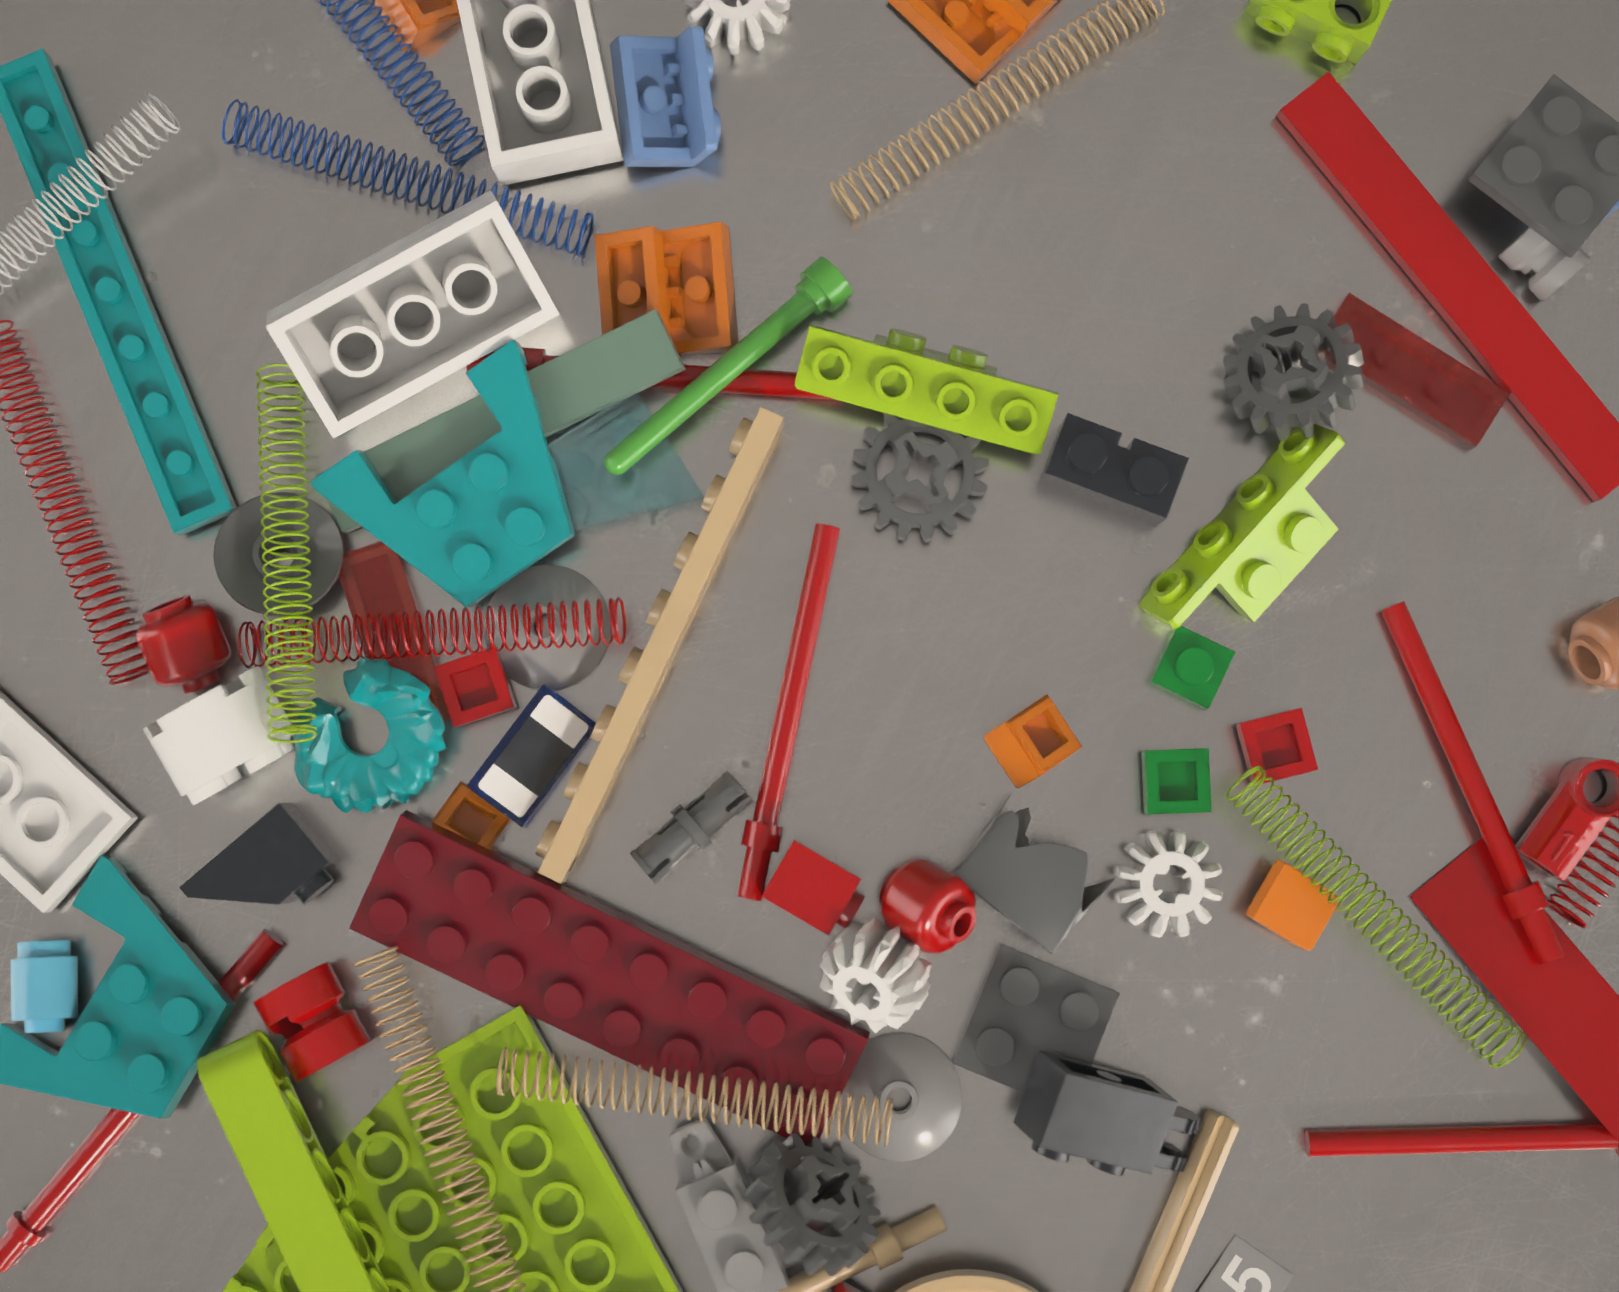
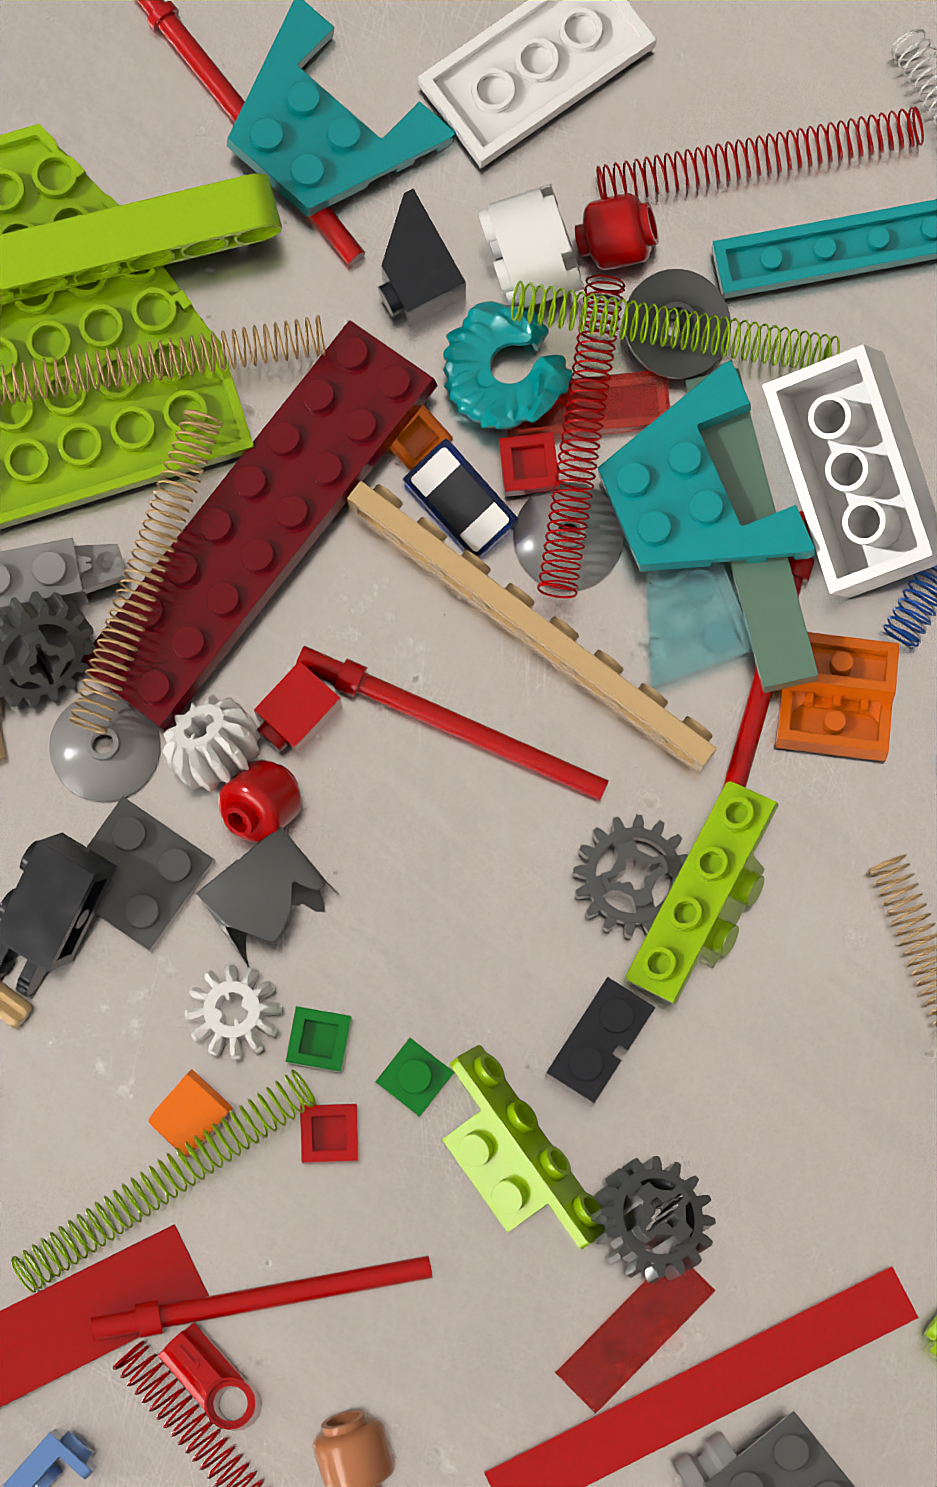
camera: 100 degrees right, 5 degrees down
medium azure brick [10,940,78,1034] -> none
red wheel [253,961,371,1082] -> none
bright green piece [604,257,853,475] -> none
dark grey pin [629,771,753,885] -> none
orange slope [984,694,1082,788] -> none

